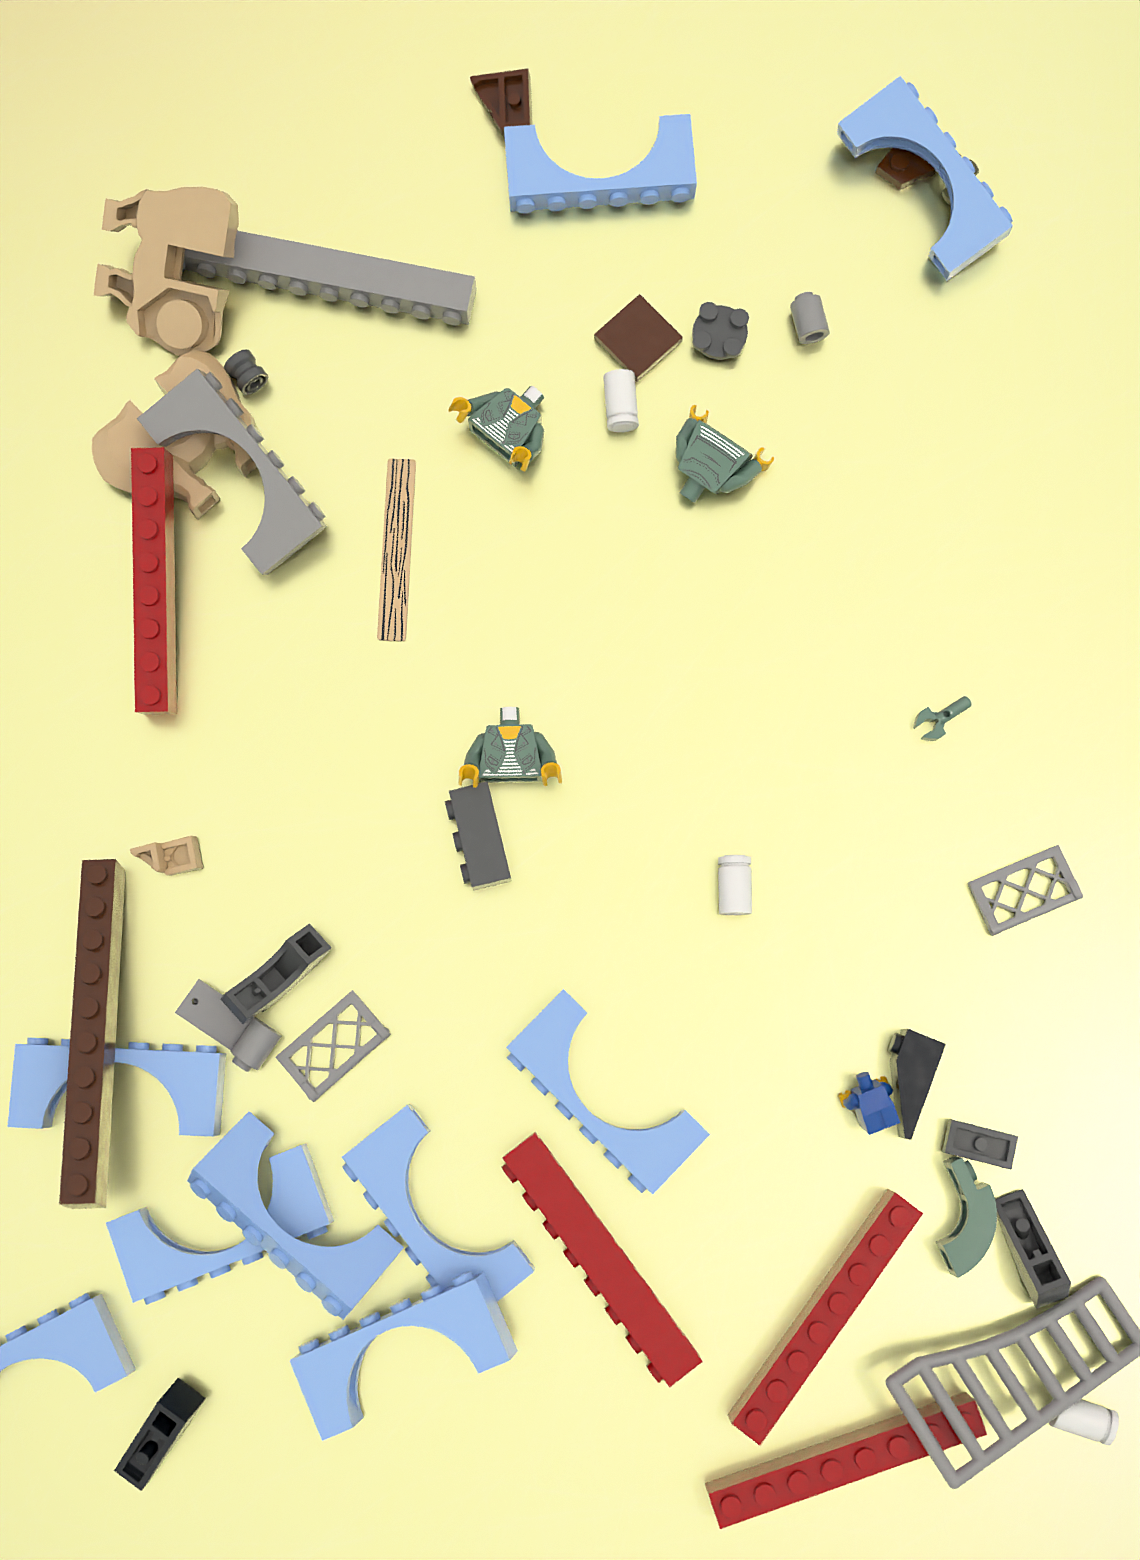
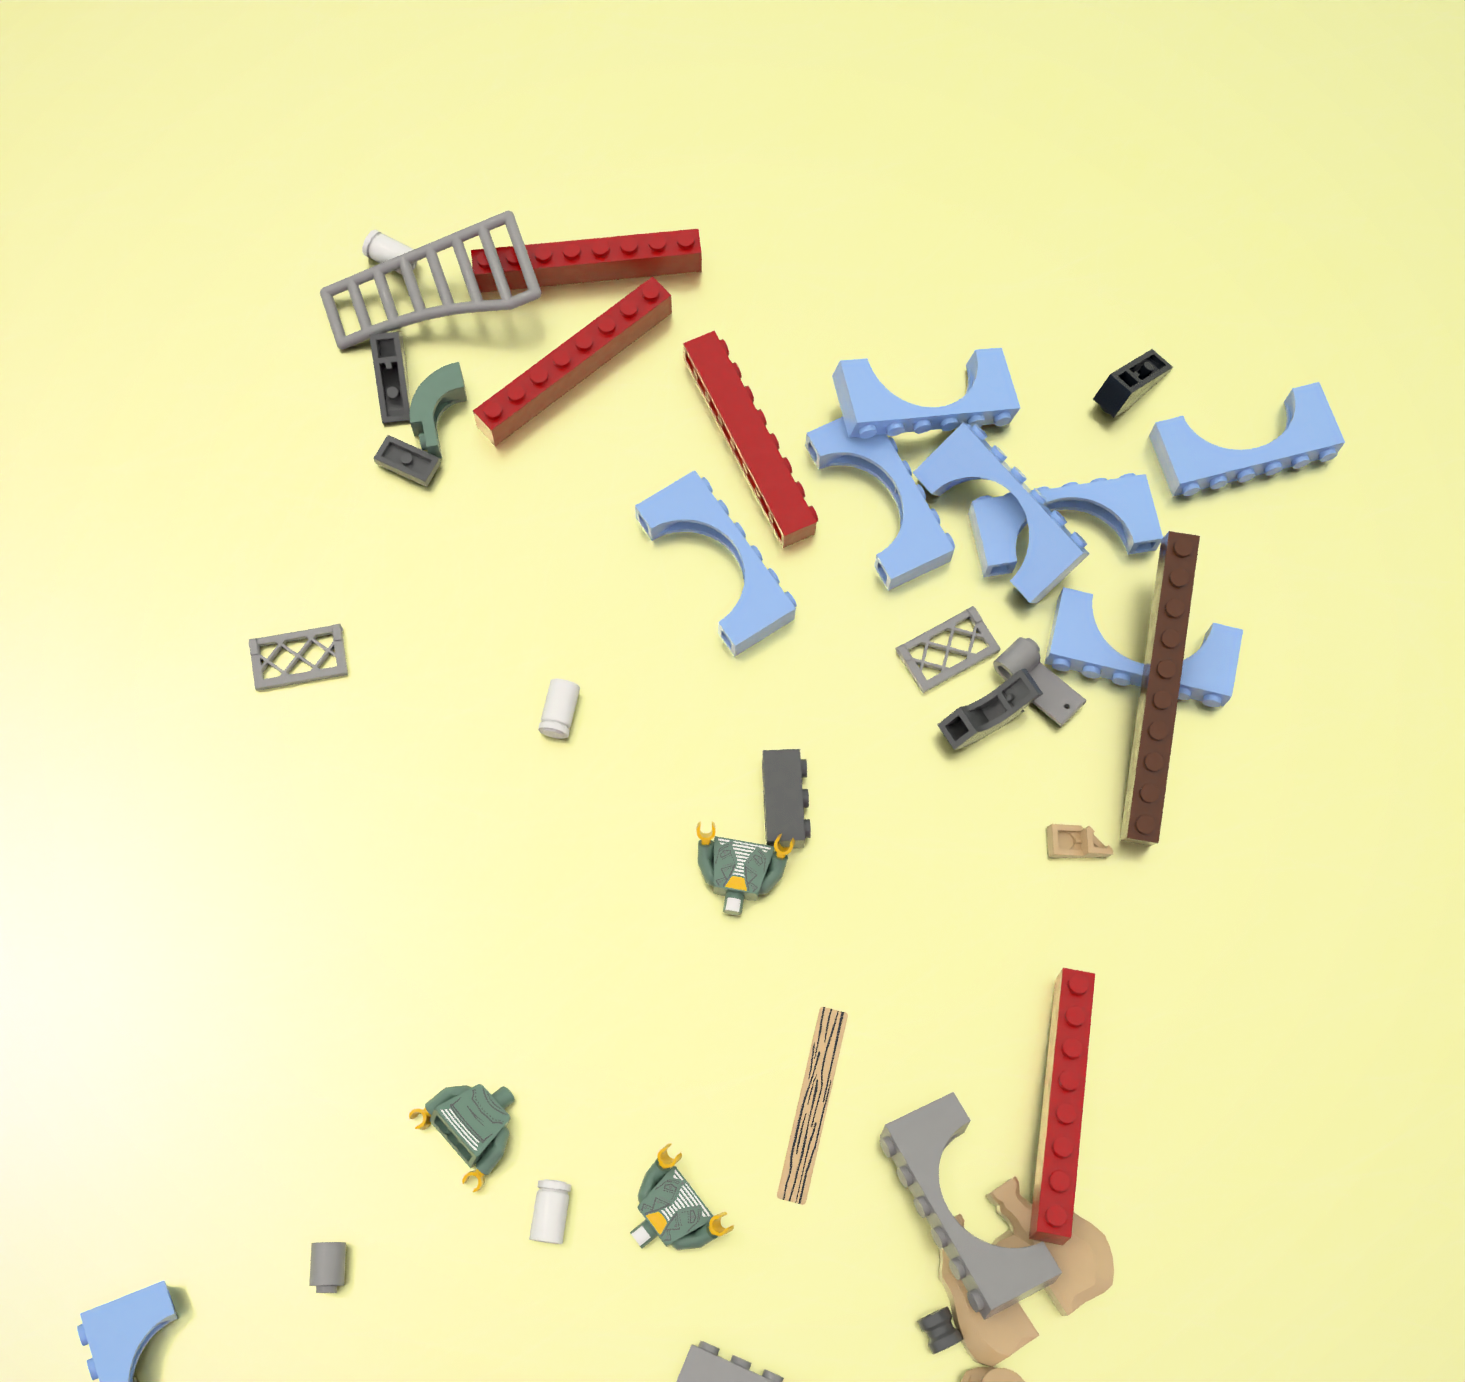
camera: 170 degrees left, 10 degrees down
reddish brown tile [594,294,683,382] -> none
dark grey piece [692,302,749,360] -> none
blue piece [838,1072,900,1135] -> none
black slope [888,1028,946,1140] -> none
sand green bar [913,696,972,741] -> none

